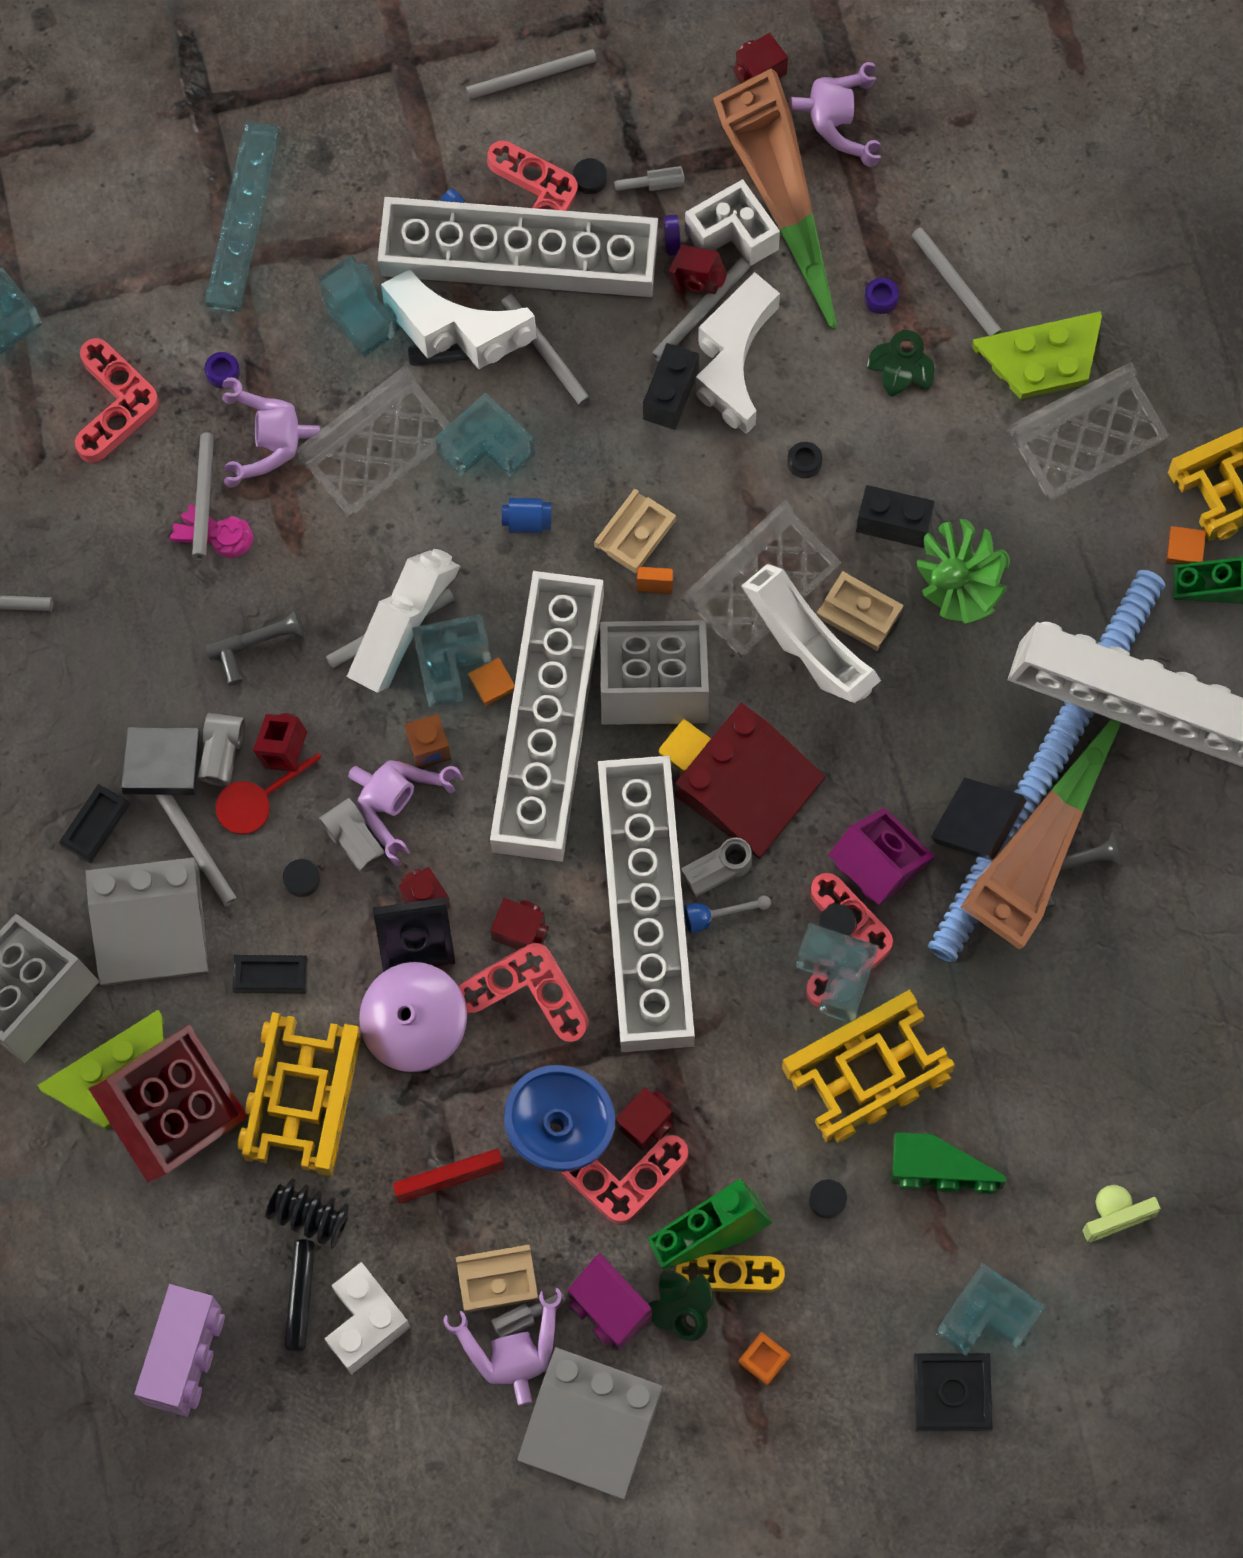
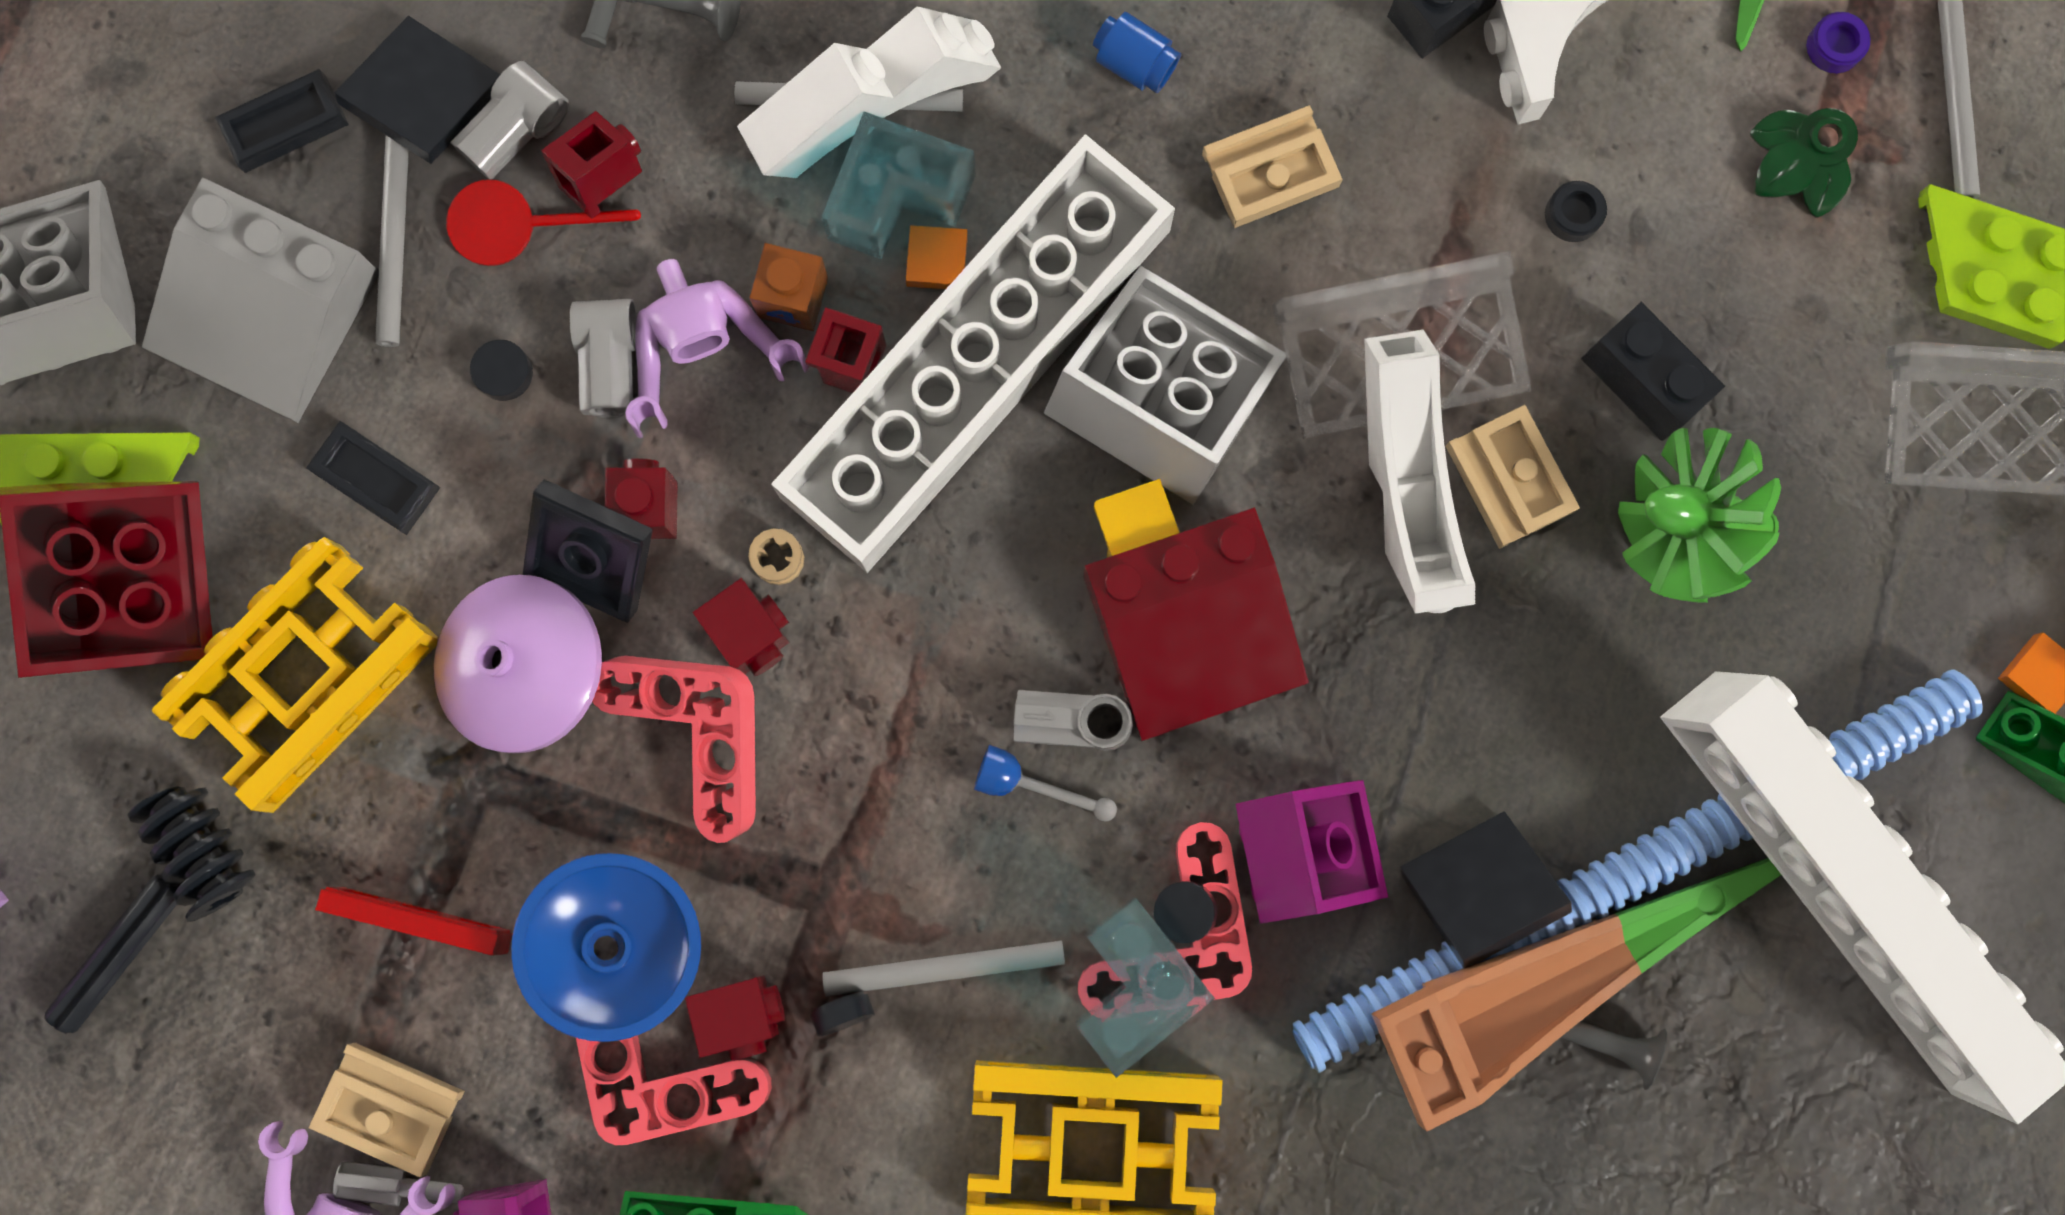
camera: 30 degrees right, 10 degrees up
white brick [324,1262,410,1375] -> none
white brick [598,756,695,1052] -> none
orange tile [637,567,673,594] -> none
none -> tan bush [748,528,805,585]
none -> dark red brick [805,307,886,393]
none -> black tile [810,992,875,1037]
none -> light grey piece [823,940,1065,997]

